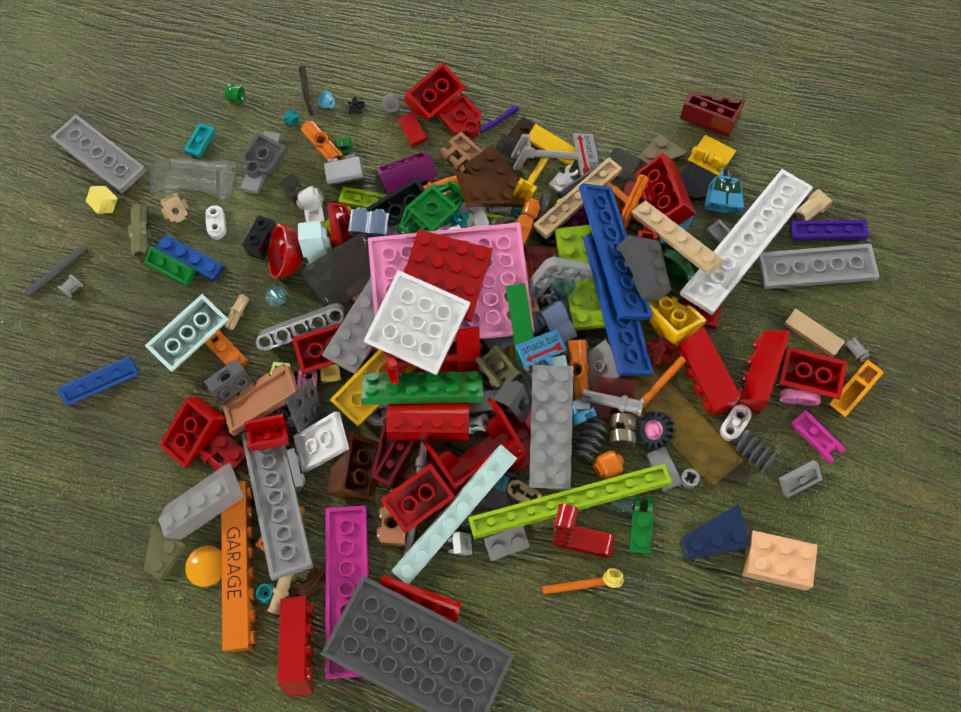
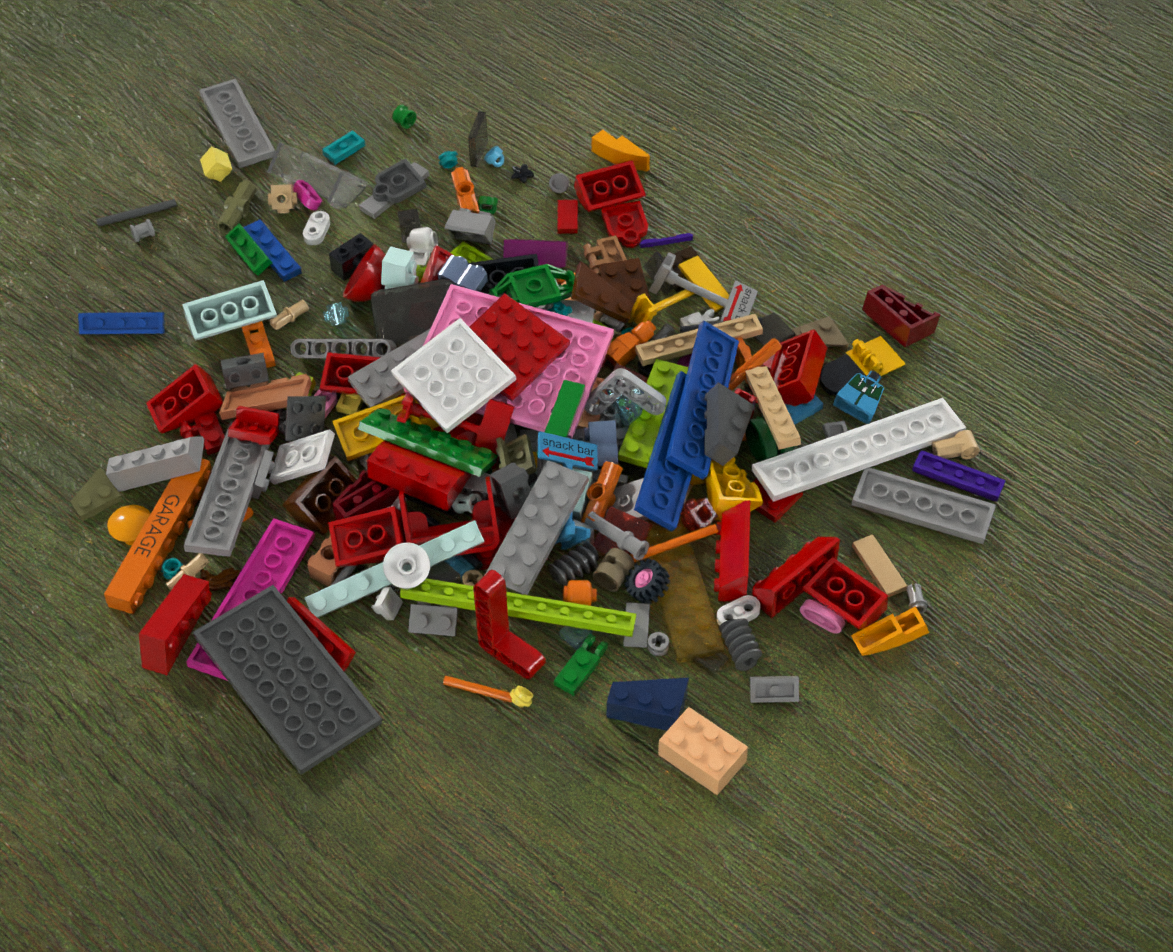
camera: 20 degrees right, 15 degrees down
dark pink hinge [790,410,846,463] -> none
none -> dark pink beam [293,180,322,210]
none -> white dish [383,543,430,589]
none -> light orange slope [592,130,650,171]

